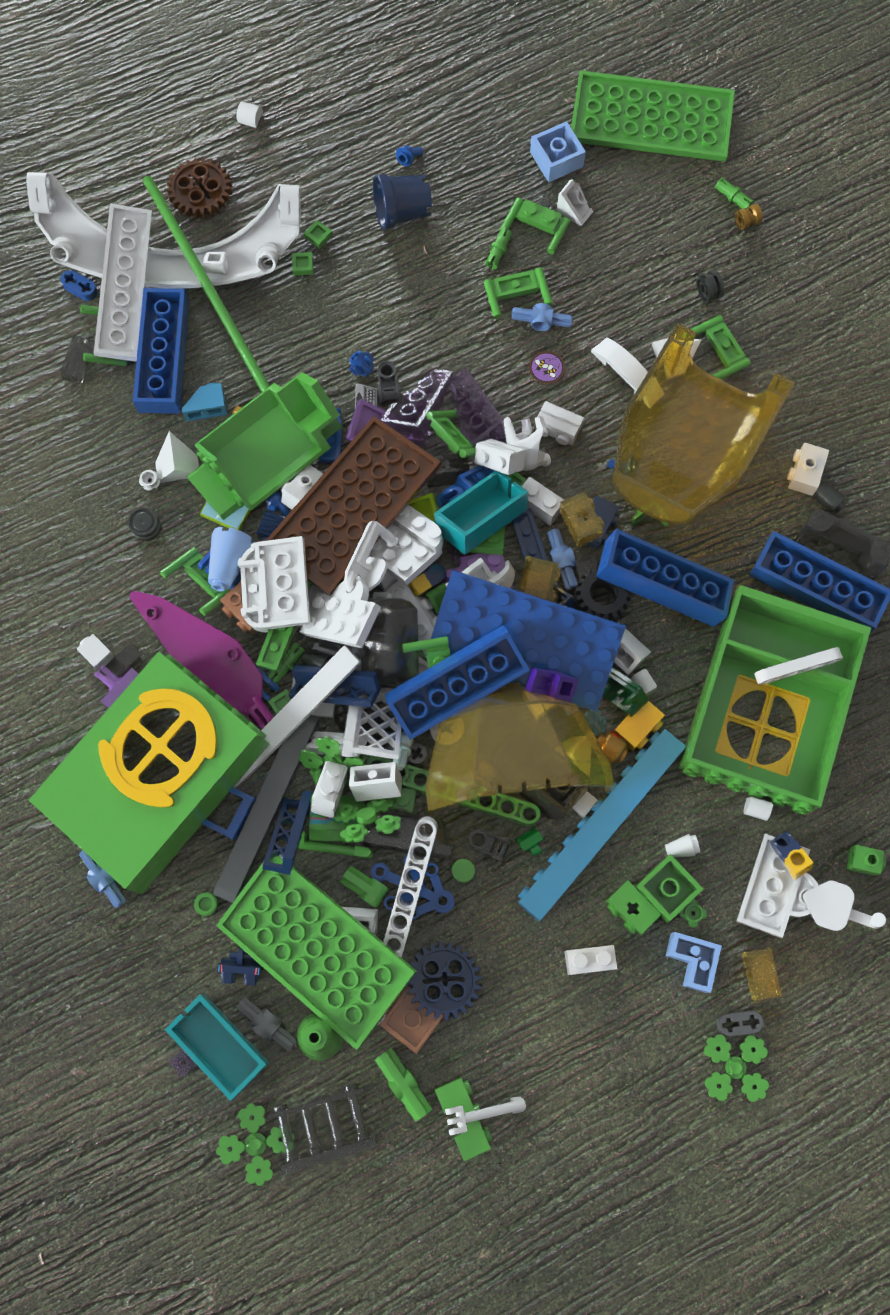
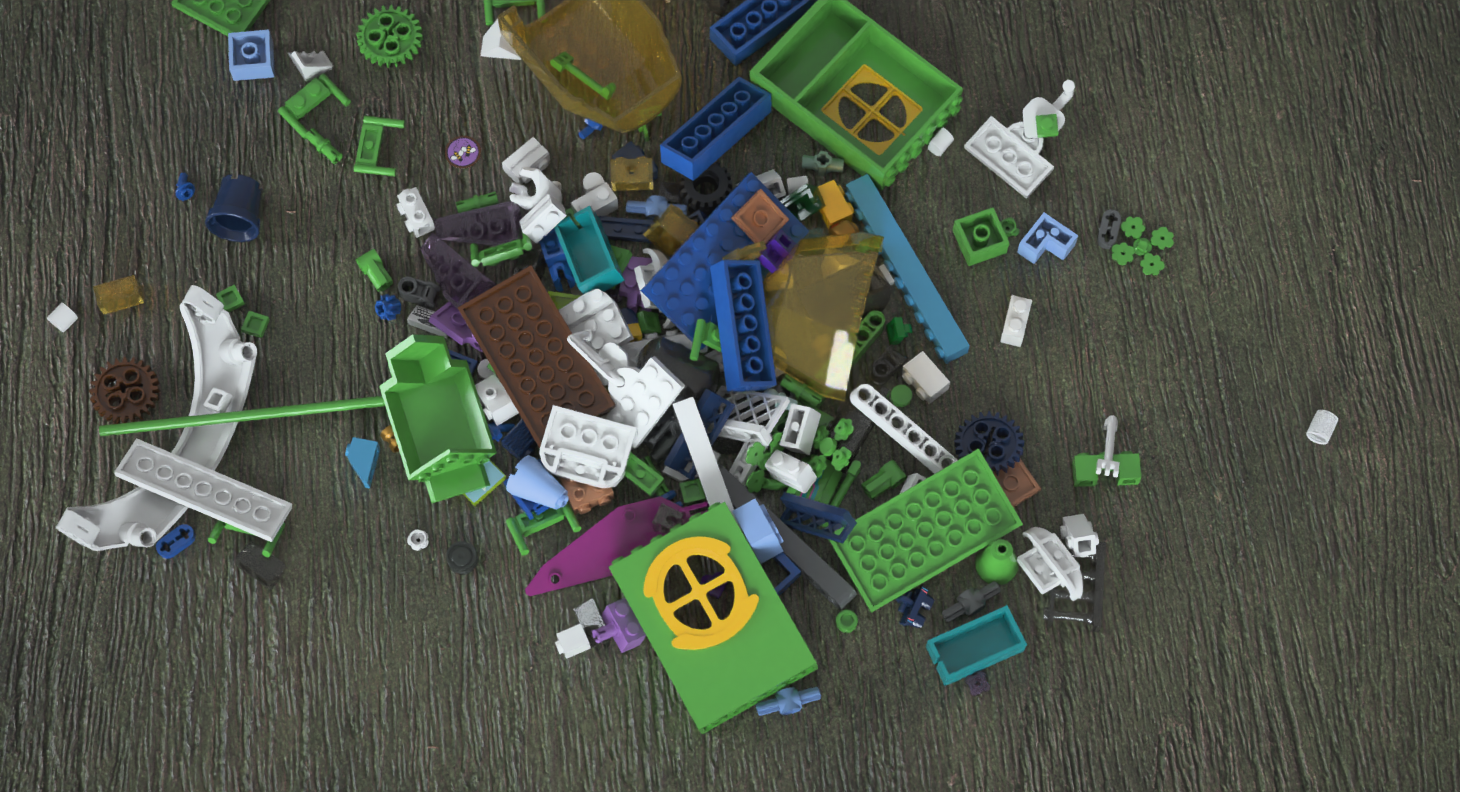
camera: 70 degrees left, 5 degrees down
blue brick [133,288,190,414] -> none
white slope [156,431,199,483] -> none
bright green plant [216,1103,295,1186] -> none
blue plant [371,854,454,920] -> none
bright green piece [375,1047,433,1122] -> none
medium blue axle [512,303,572,331] -> none
white slope [591,338,663,408] -> none
bright green brick [606,880,661,935] -> none
white cone [665,834,701,857] -> none
clear yellow brick [742,948,782,1000] -> none
white beam [754,647,843,685] -> none
leg [770,831,814,880] -> none
bright green brick [846,845,886,876] -> none
none -> clear yellow brick [93,275,144,315]
none -> bright green piece [355,248,393,292]
none -> bright green gear [356,5,423,68]
none -> white brick [396,187,435,238]
none -> bright green pin [455,191,499,215]
none -> bright green hinge [550,52,616,100]
none -> white brick [583,172,605,194]
none -> clear smoke hinge [652,503,685,534]
none -> clear yellow plate [722,241,767,260]
none -> nougat tile [731,189,789,249]
none -> light blue brick [732,499,784,564]
none -> bright green pin [780,374,823,409]
none -> sand green axle [802,151,844,176]
none -> white brick [902,351,950,404]
none -> white plate [1017,527,1083,601]
none -> bright green plate [1036,114,1058,138]
none -> white brick [1060,514,1099,557]

